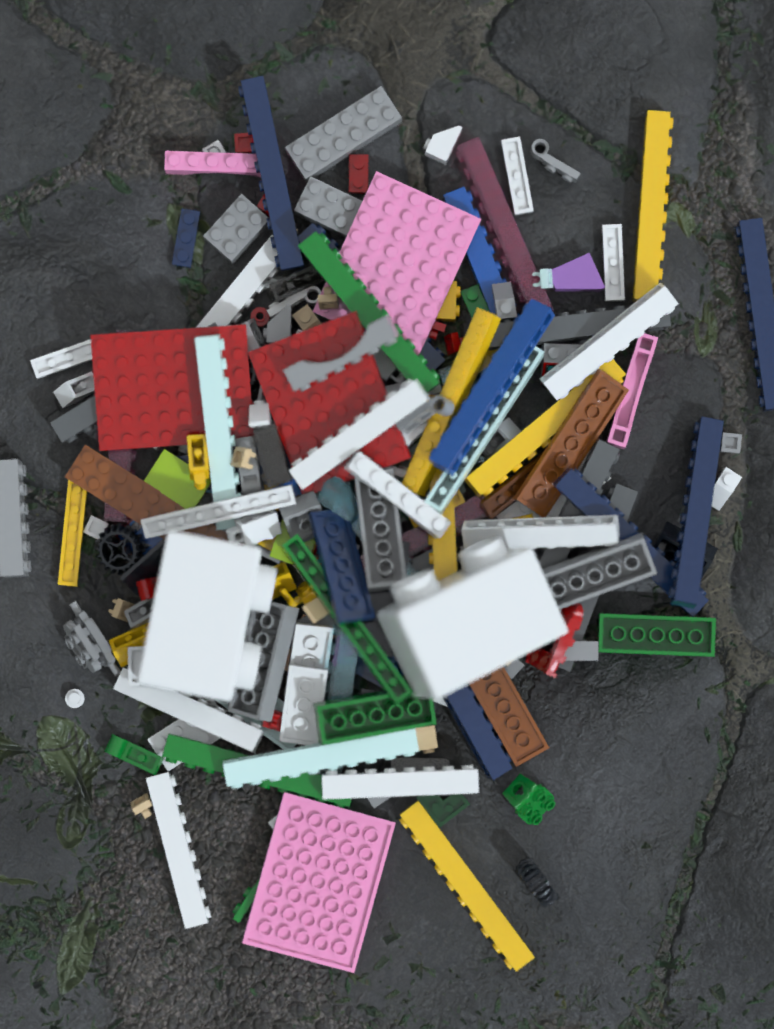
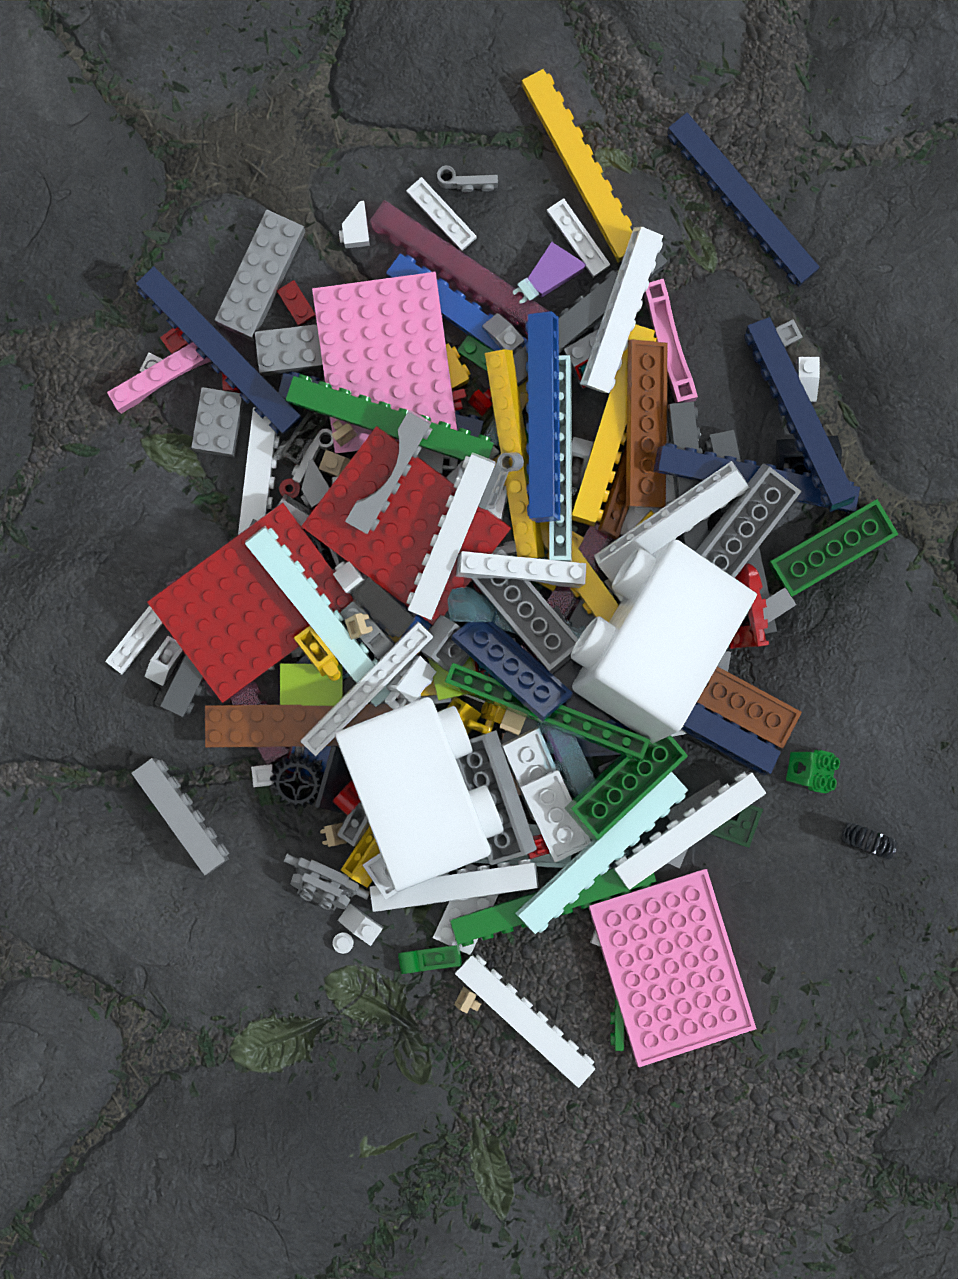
camera: 35 degrees left, 0 degrees up
yellow plate [58,480,87,587] -> none
dark blue plate [172,208,201,268] -> none
yellow brick [399,800,535,971] -> none
tan slope [415,725,438,754] -> none
none -> white slope [338,904,384,946]

